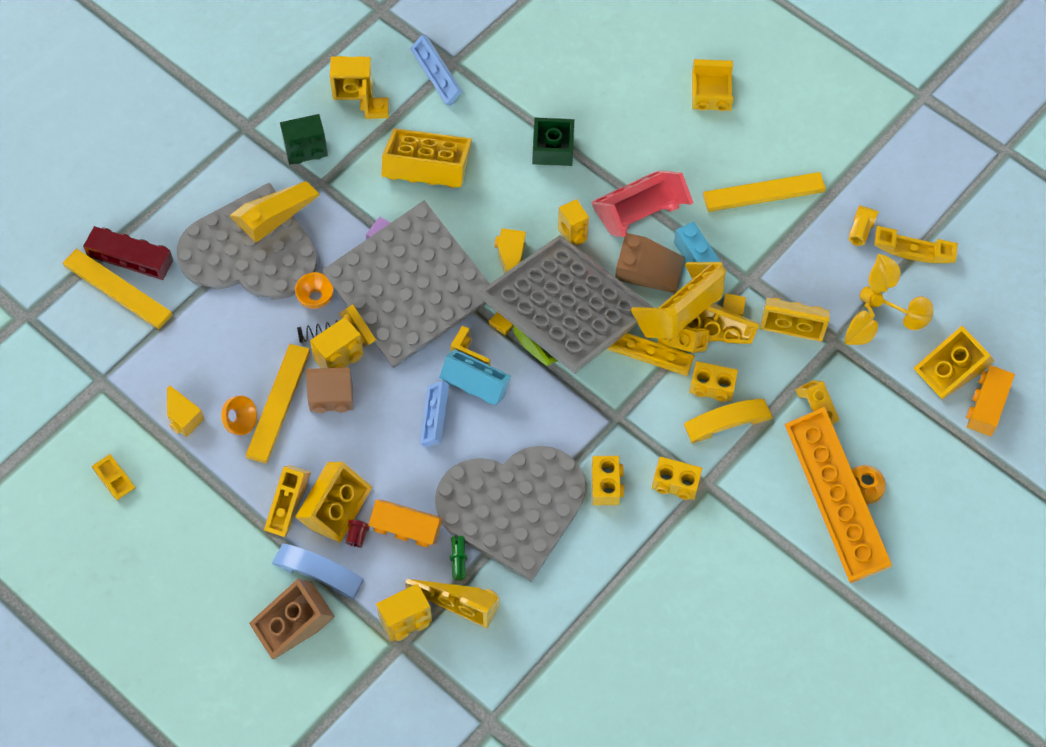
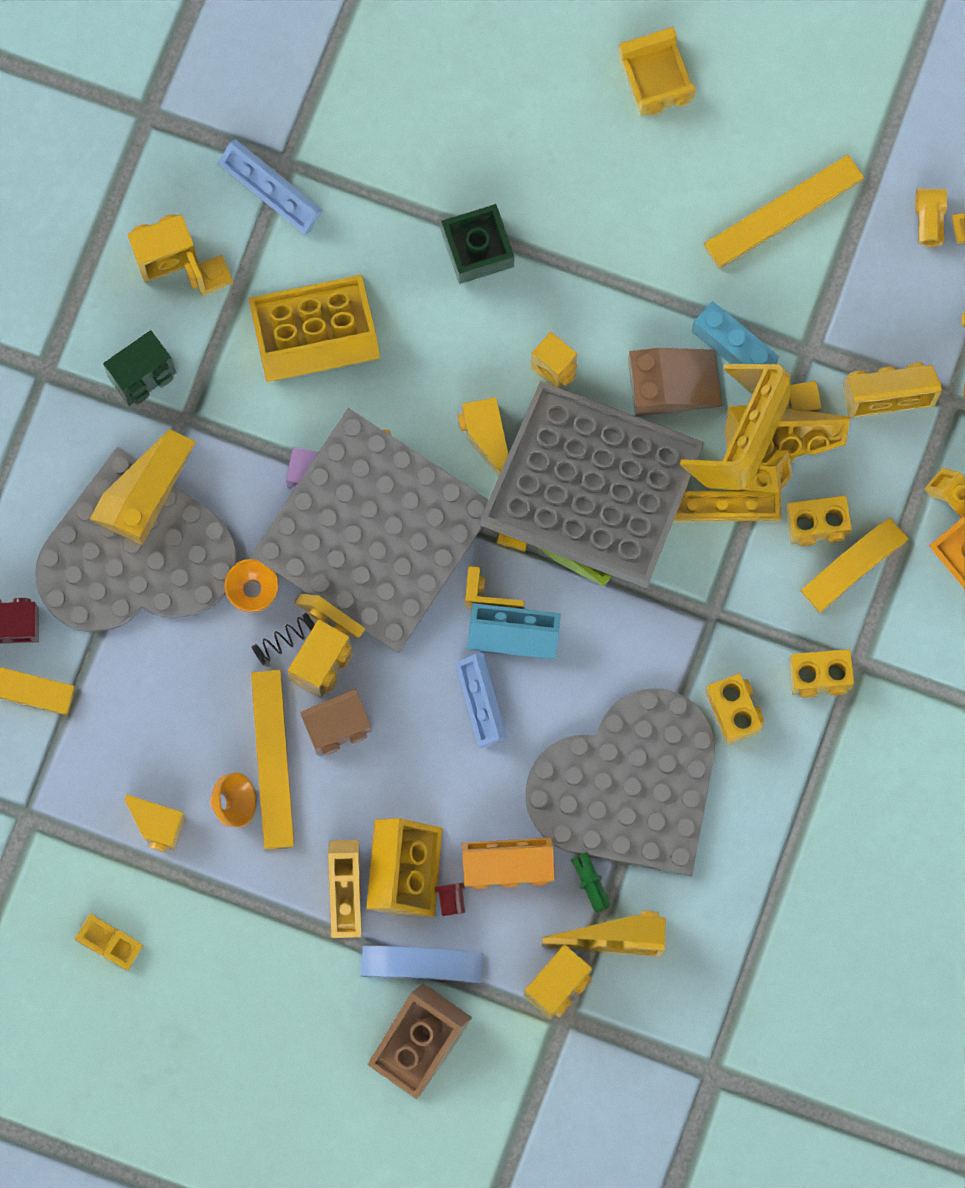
camera: 20 degrees left, 15 degrees up
coral windscreen [591,171,694,237] -> none

